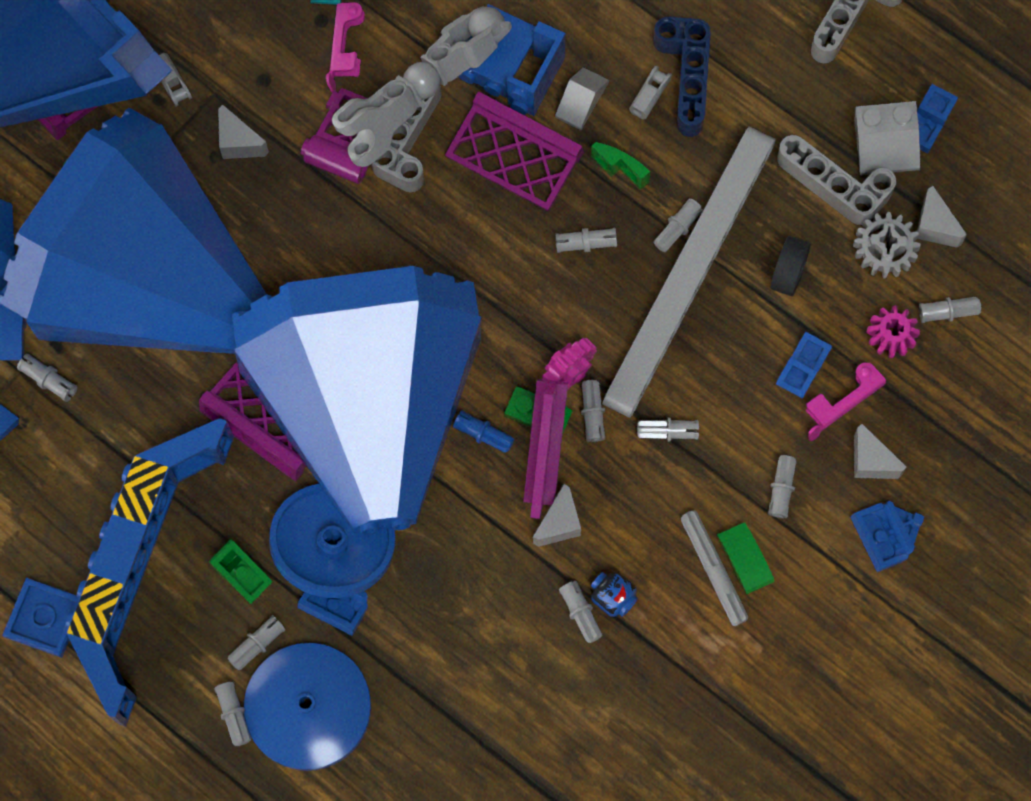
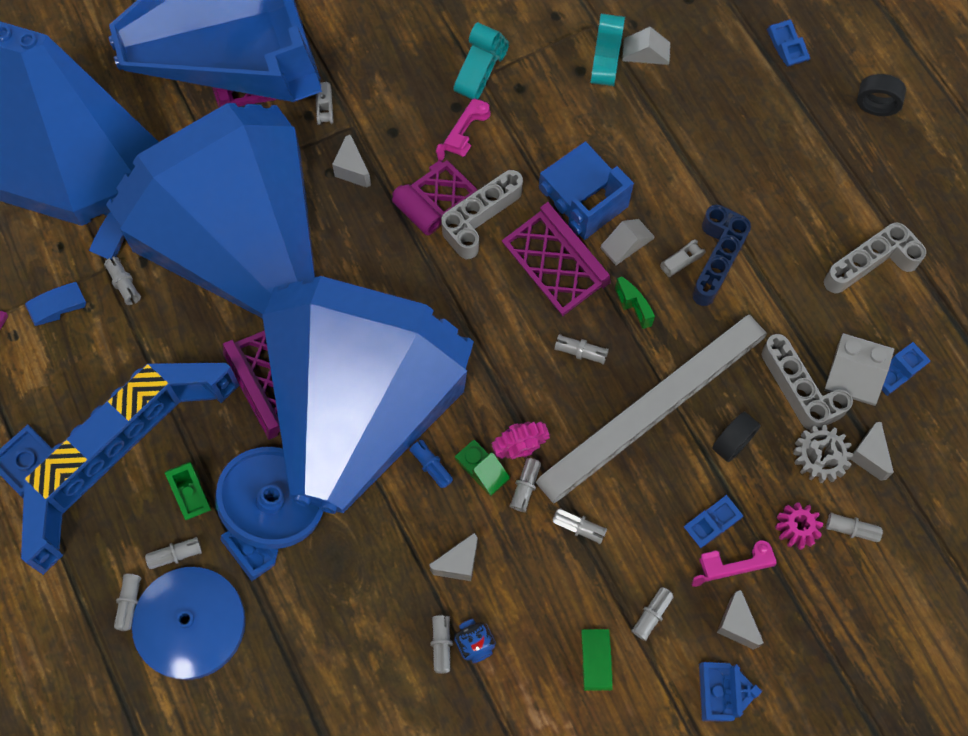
camera: 20 degrees right, 5 degrees down
light grey piece [332,6,512,167] -> none
magenta fence [523,379,568,519] -> none
light grey axle [654,199,703,252] -> none
light grey axle [681,510,748,626] -> none

